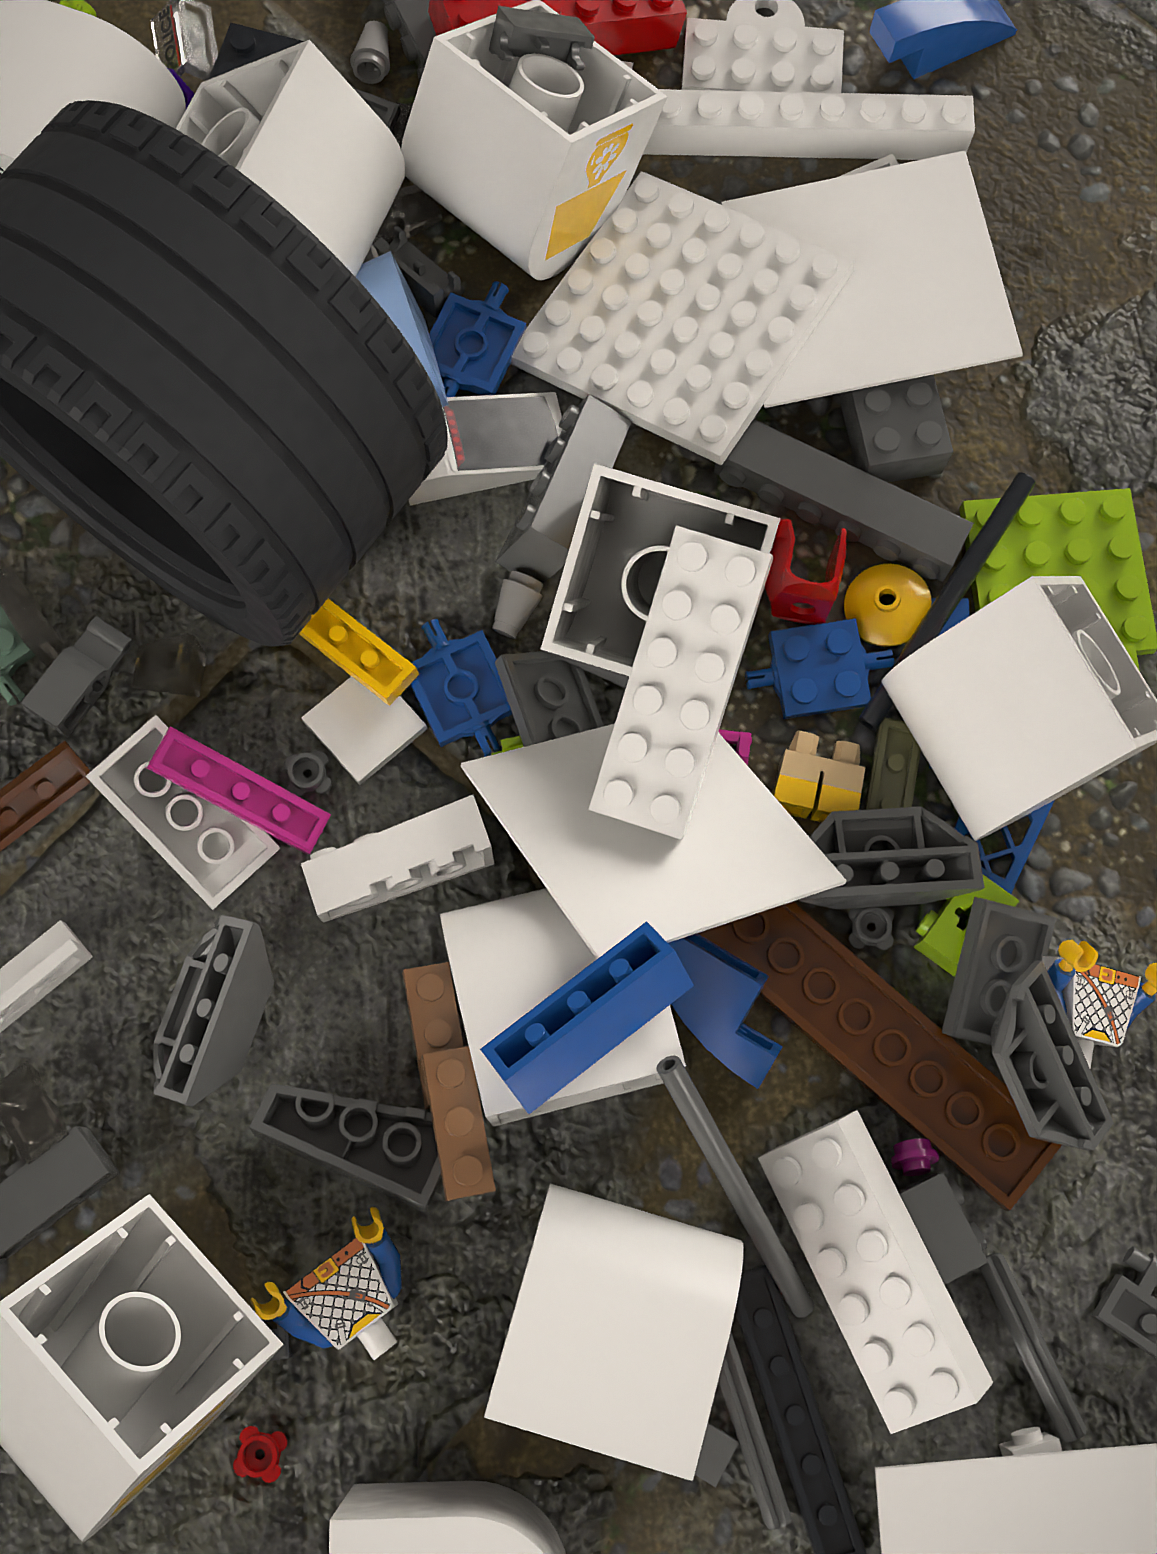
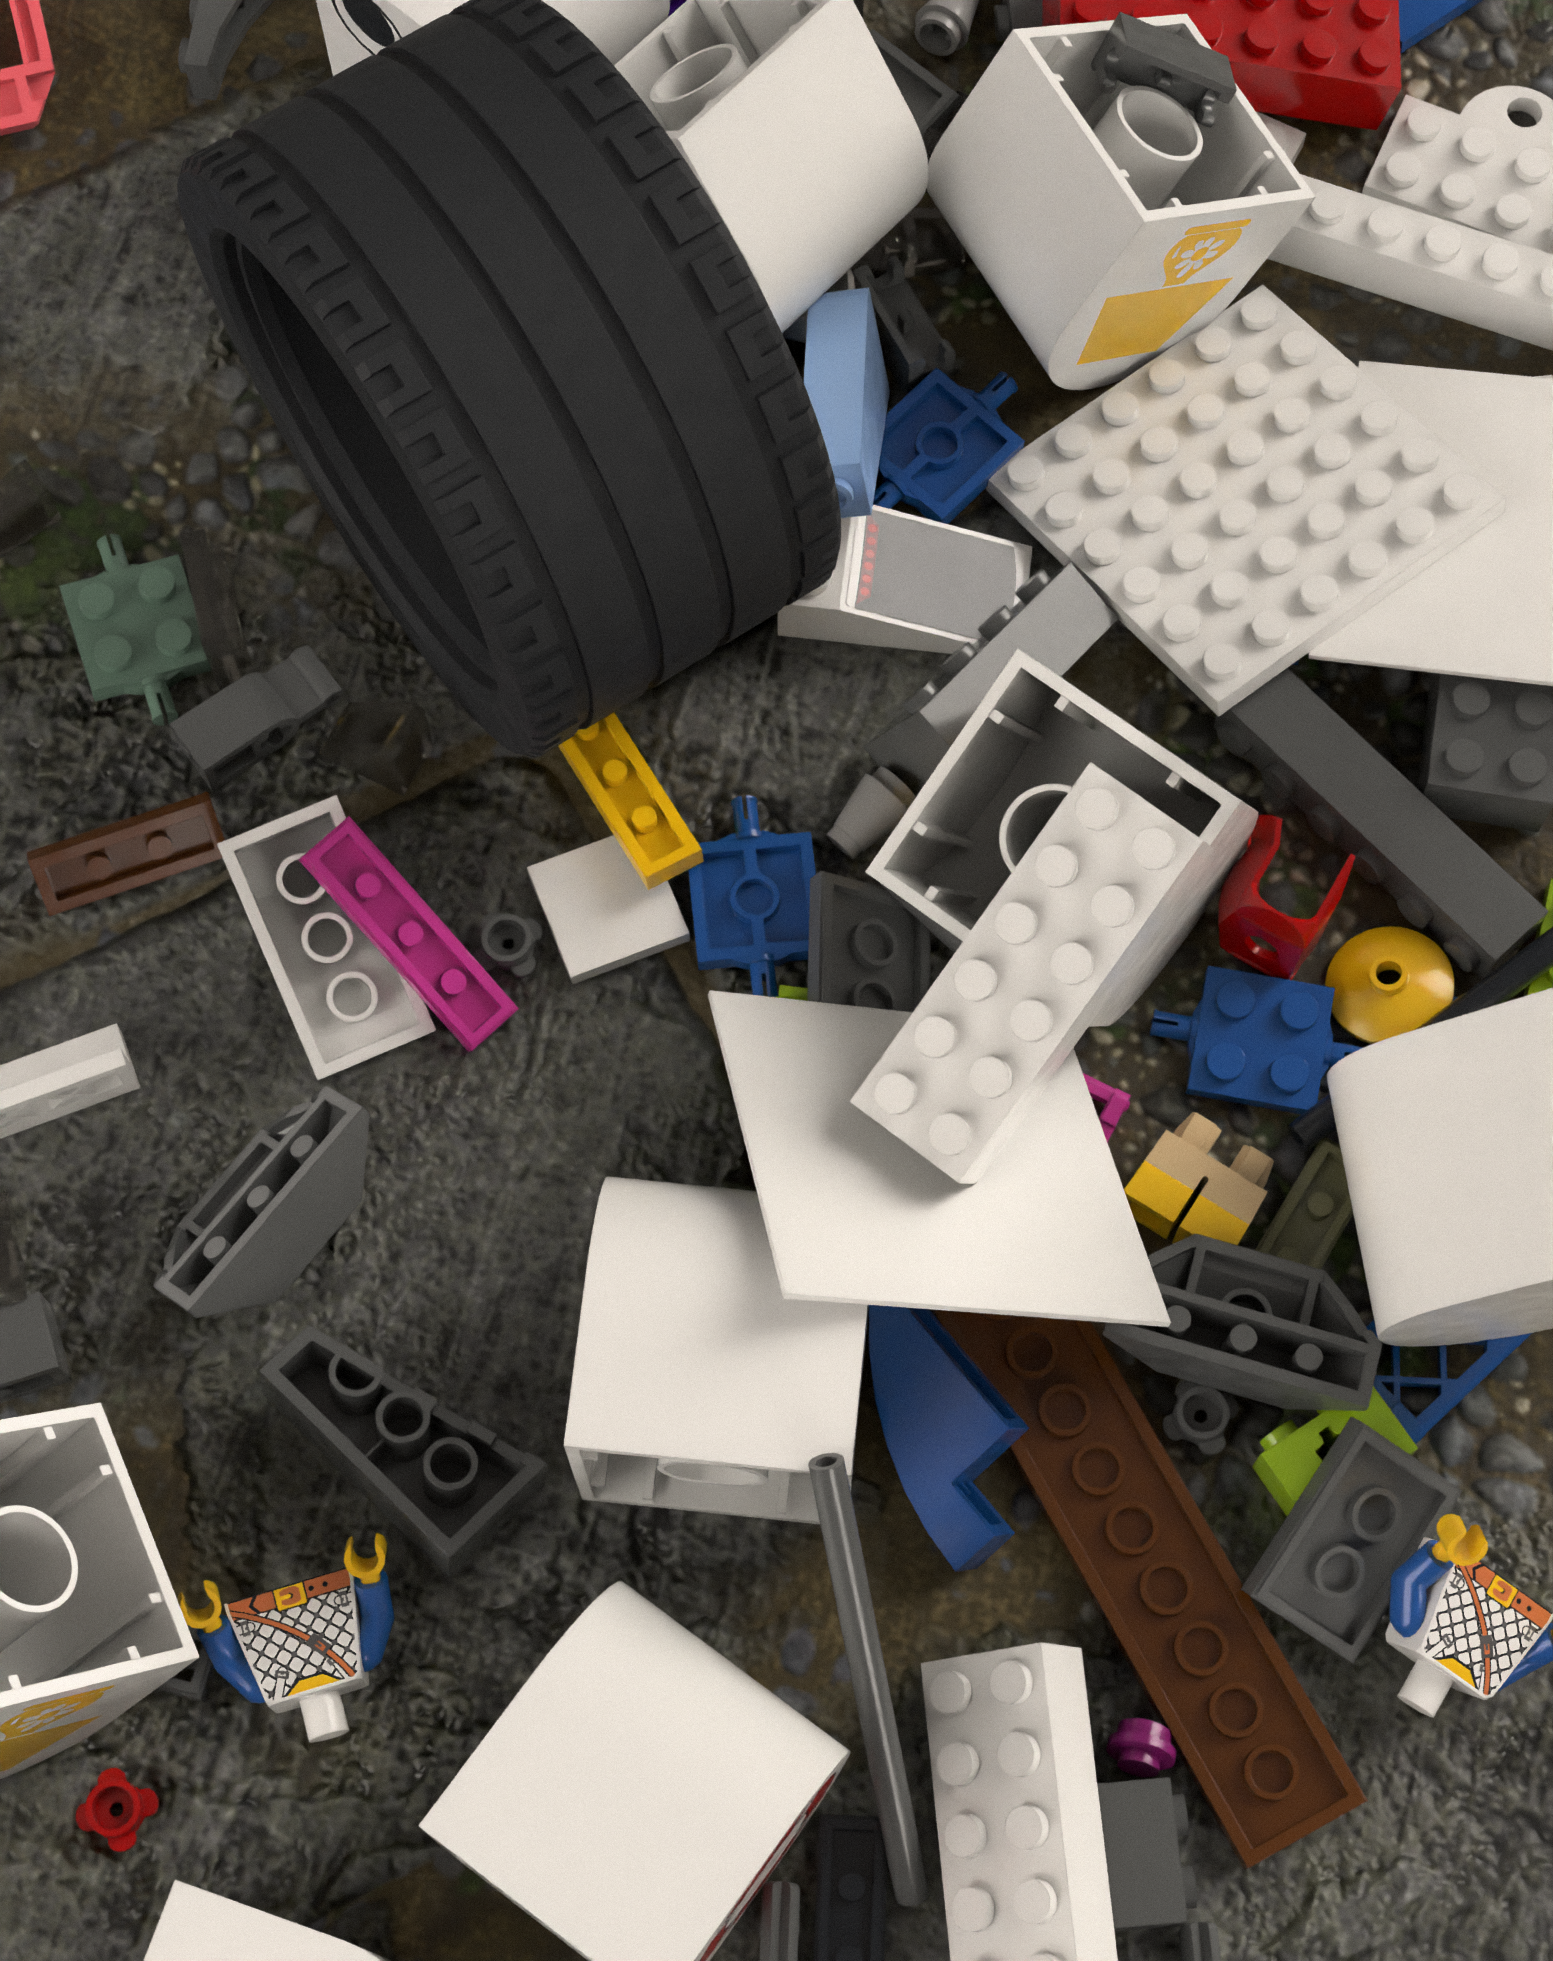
camera: 25 degrees right, 5 degrees down
white wedge [301,794,494,923] -> none
medium nougat bracket [402,962,496,1201] -> none
blue brick [480,921,694,1114] -> none
dark grey wedge [991,960,1114,1150] -> none

